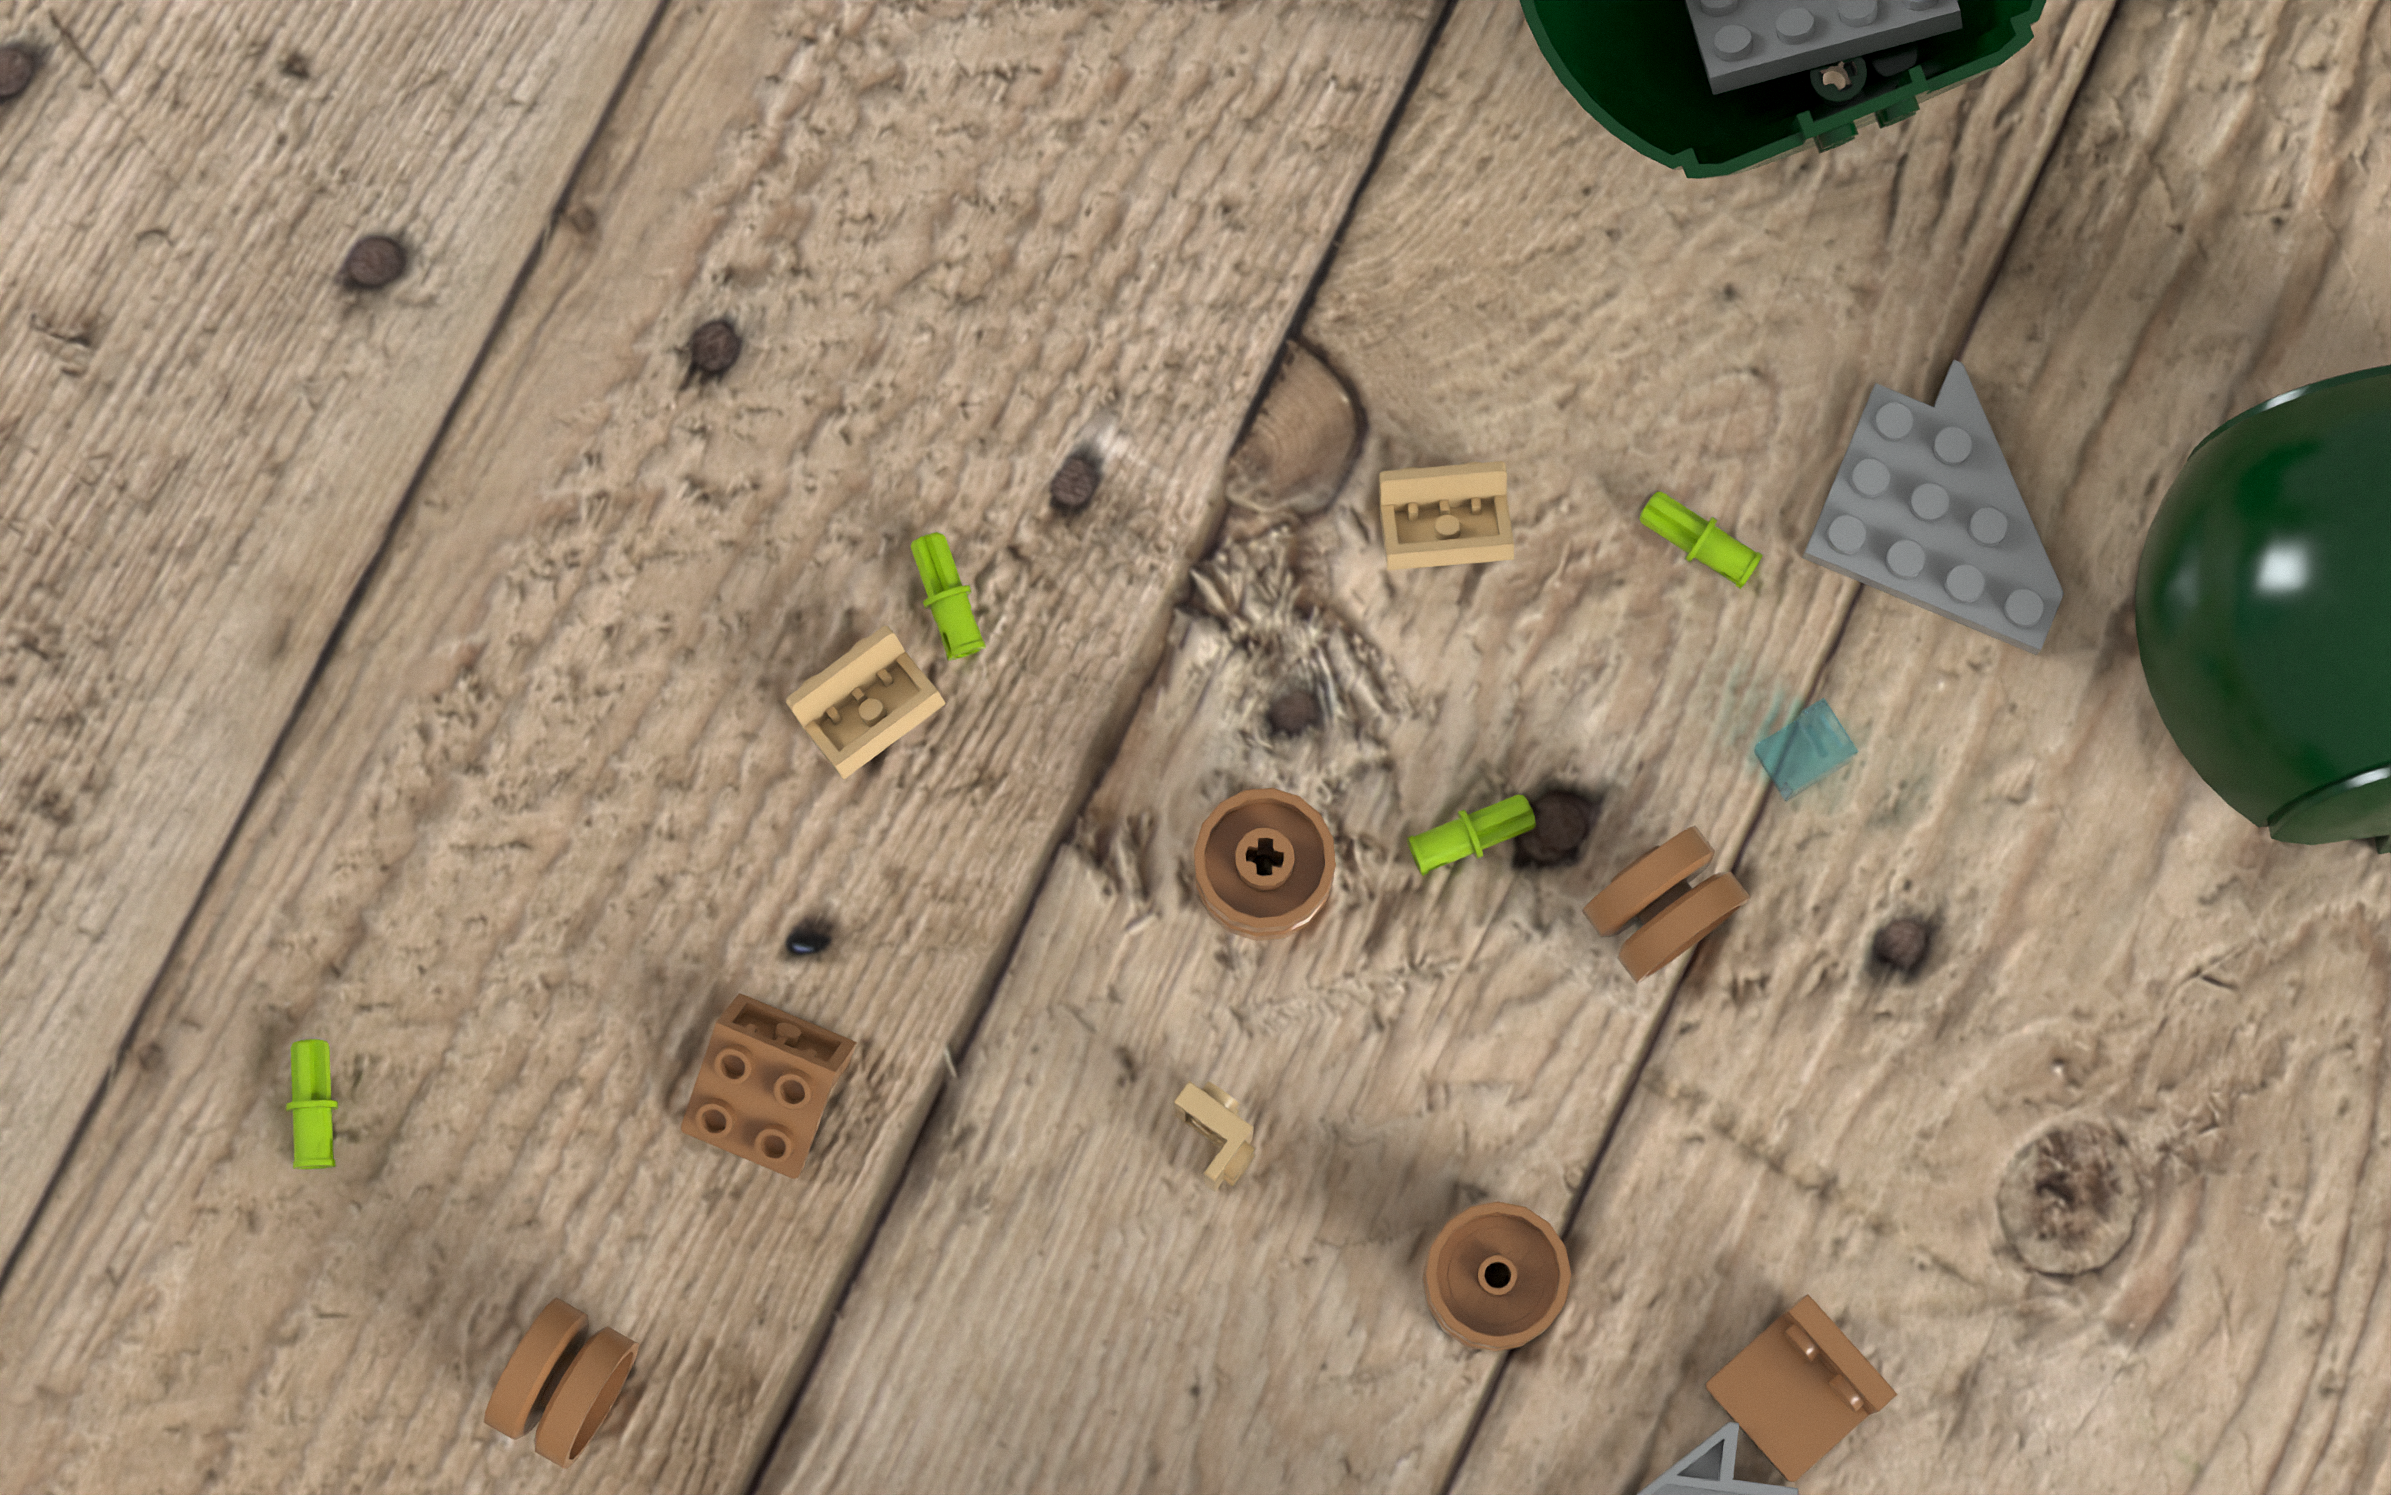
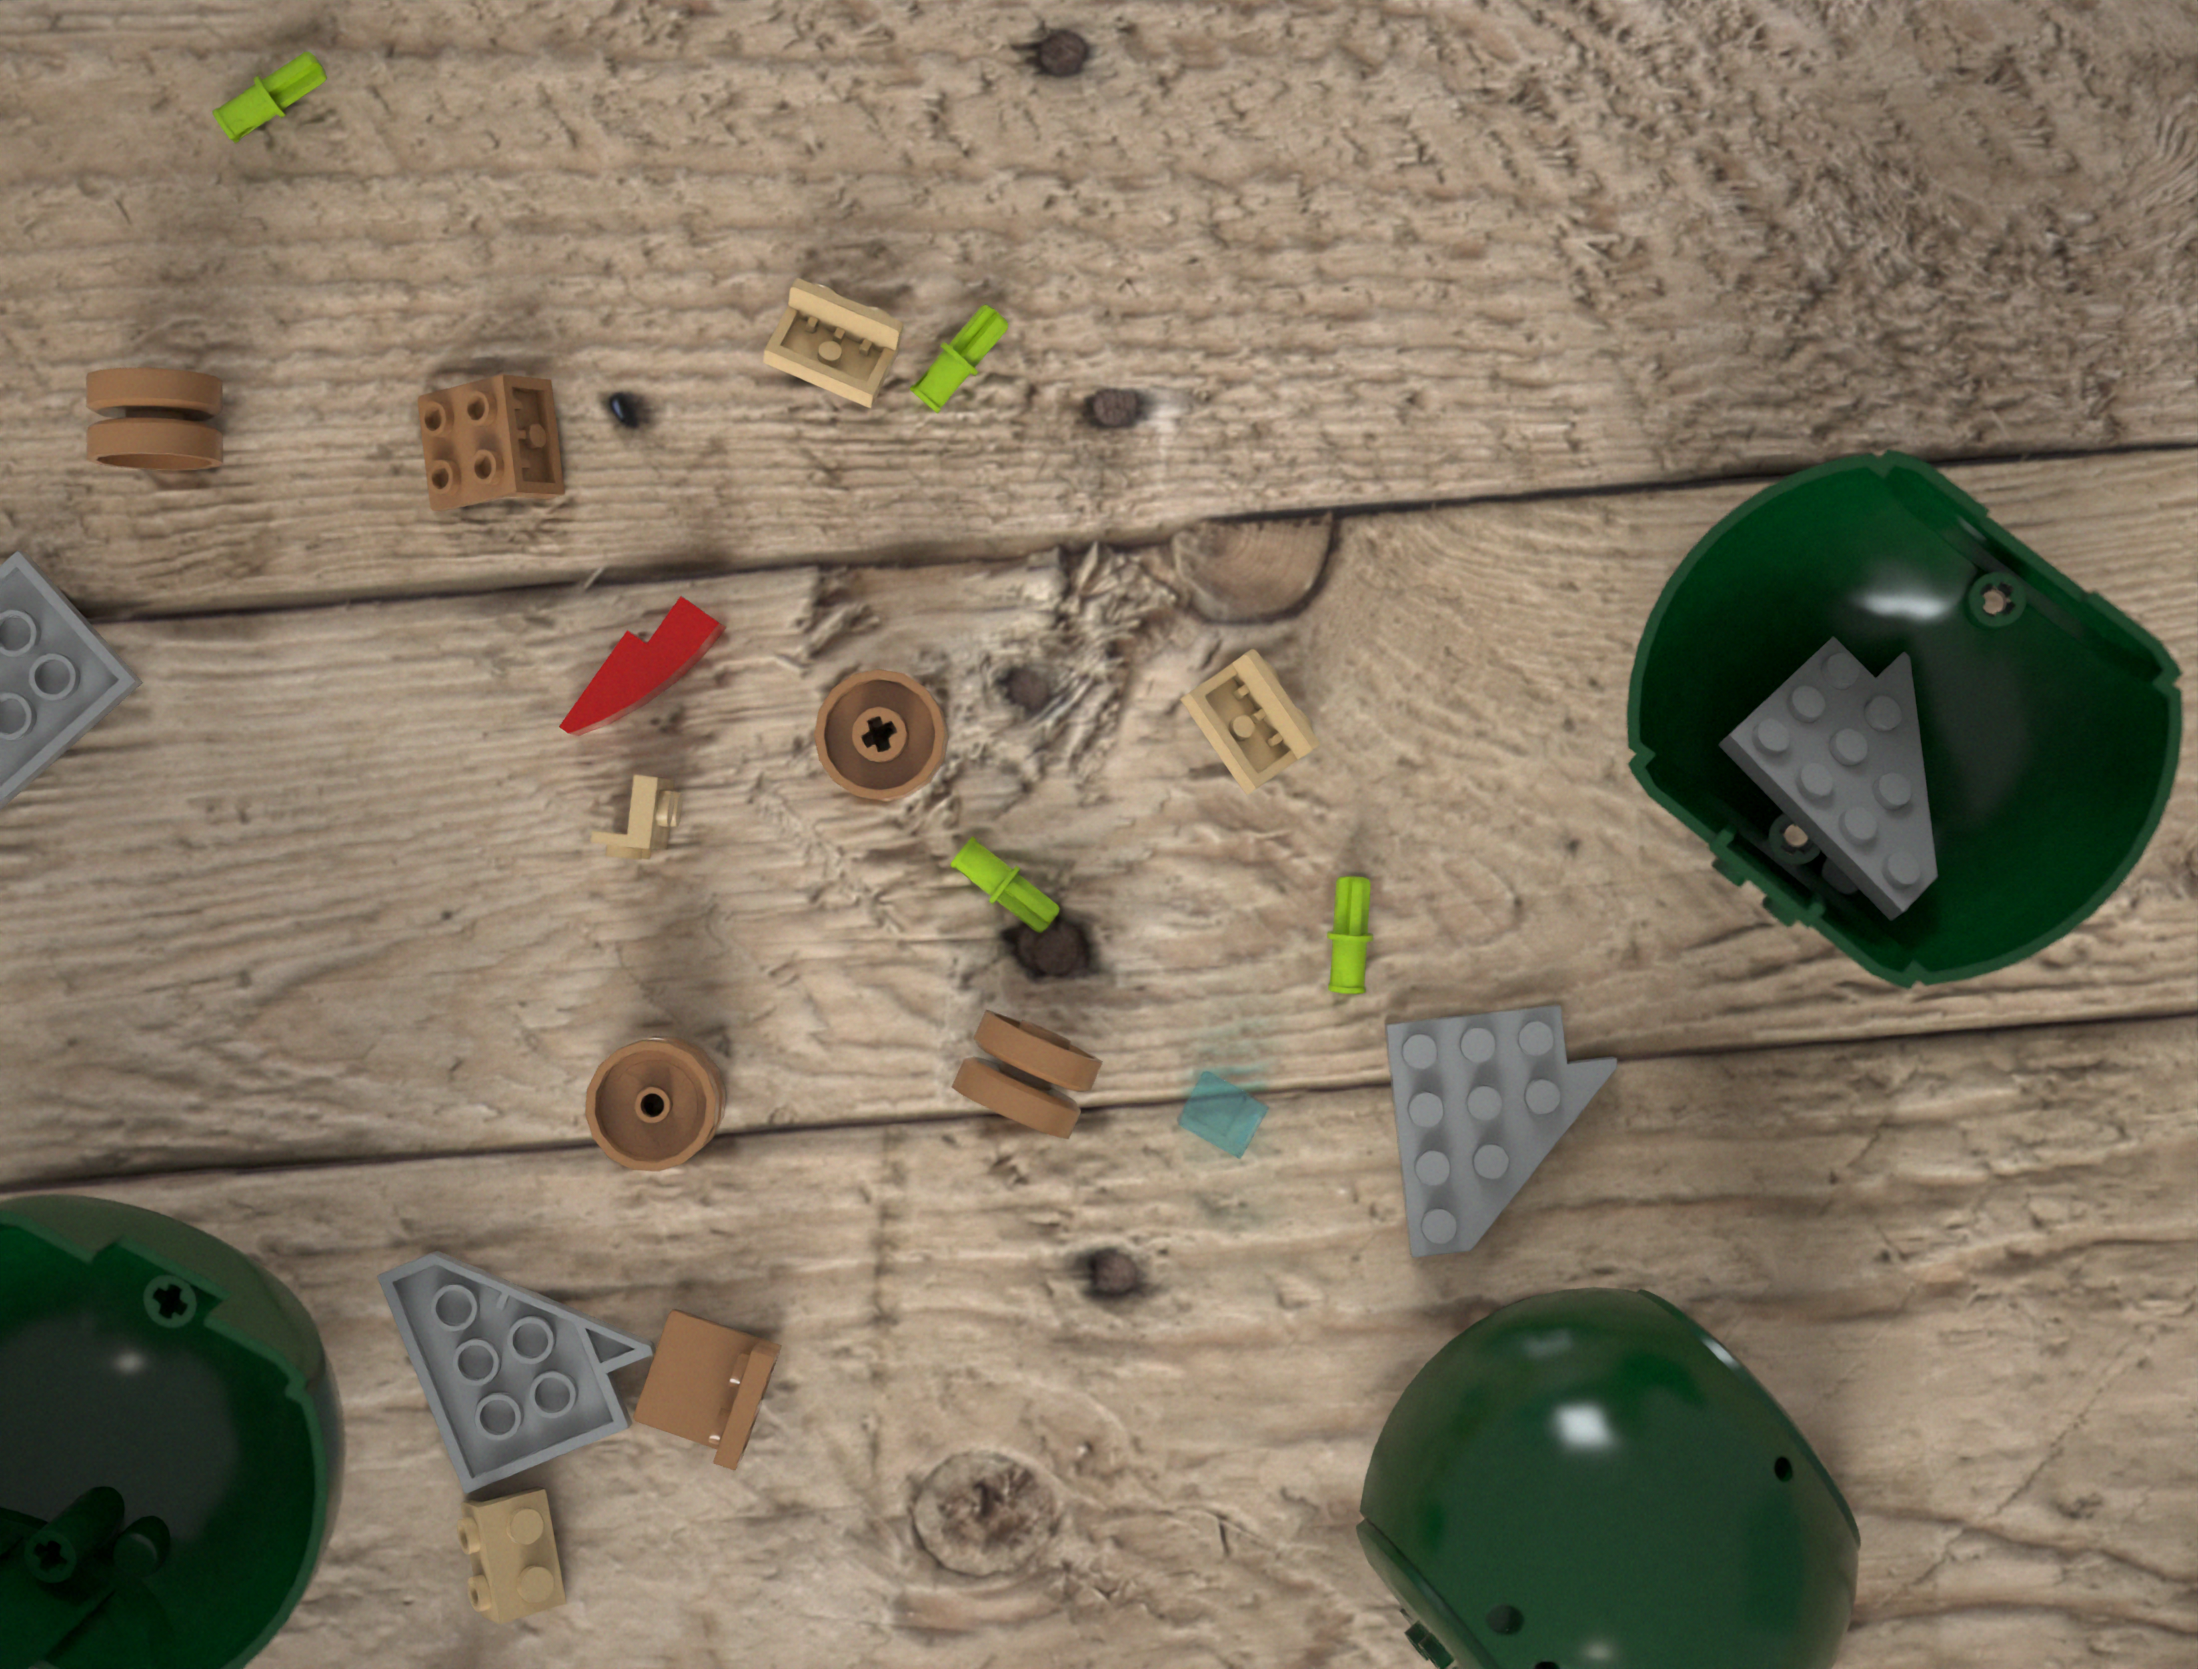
camera: 55 degrees right, 10 degrees up
none -> red slope [559,596,727,736]

